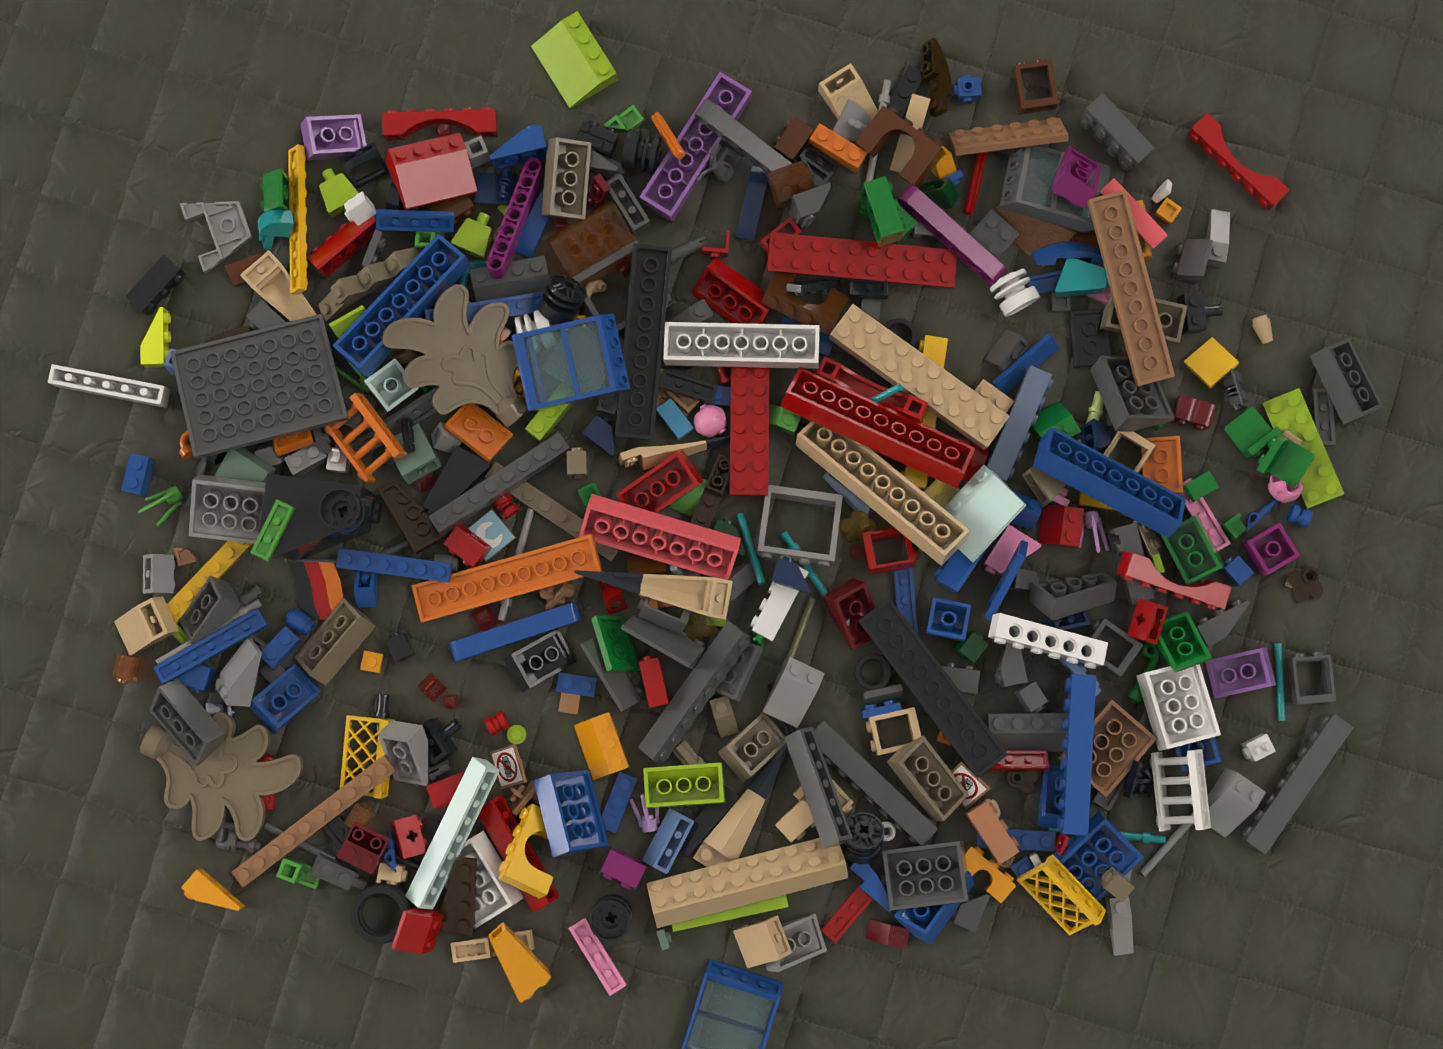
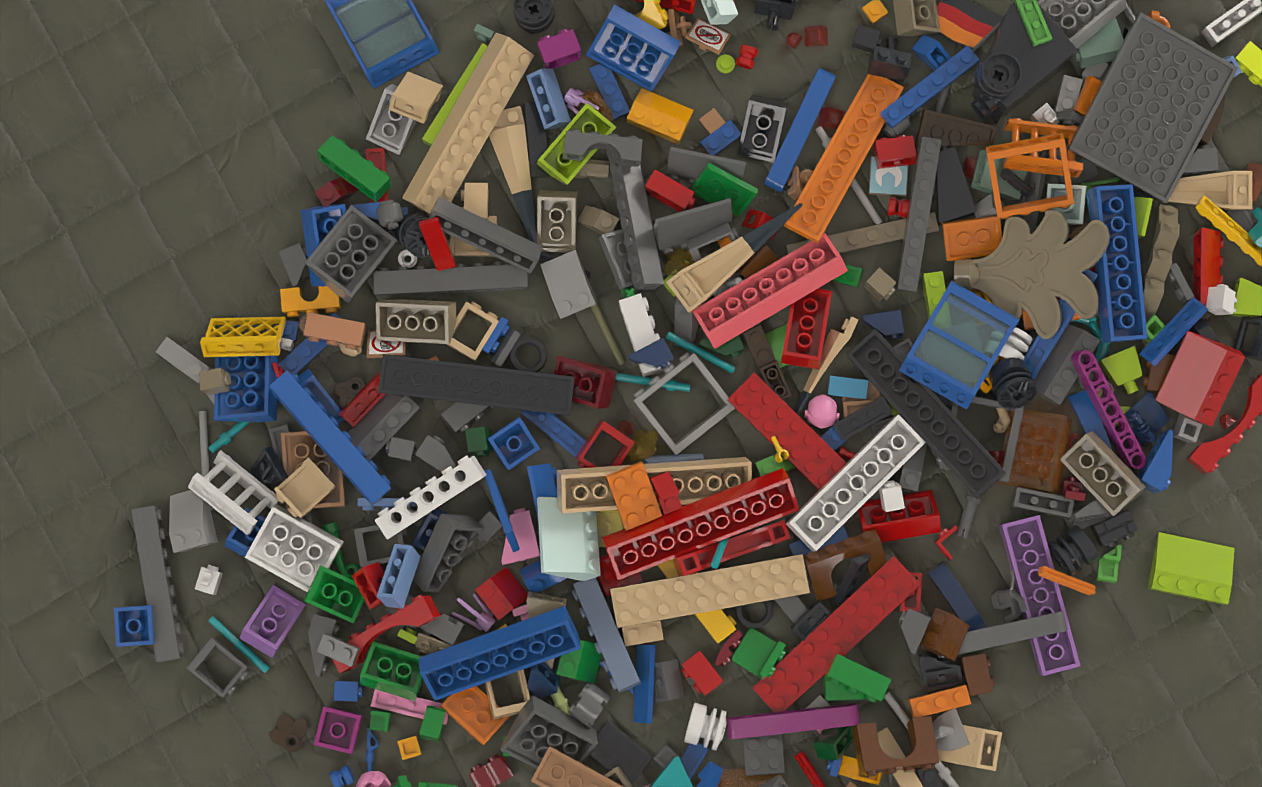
camera: 135 degrees right, 0 degrees up
none -> blue slope [114,605,154,647]
none -> tan panel [274,457,336,519]
none -> green brick [317,135,391,202]
none -> plate [317,633,360,667]
none -> dark grey head [376,200,404,229]
none -> medium blue brick [377,544,421,609]
none -> light orange plate [397,735,422,760]
none -> red tile [419,217,456,271]
none -> dark grey arch [563,129,643,167]
none -> dark grey brick [568,682,611,728]
none -> clear orange slope [582,90,614,123]
none -> orange plate [605,462,662,531]
none -> red slope [650,471,682,515]
none -> red brick [681,650,724,695]
none -> dark red slope [715,630,743,666]
none -> green bracket [732,628,786,680]
none -> yellow hand [771,436,789,463]
none -> black brick [868,37,912,82]
none -> white brick [879,481,905,512]
none -> orange window [985,133,1074,219]

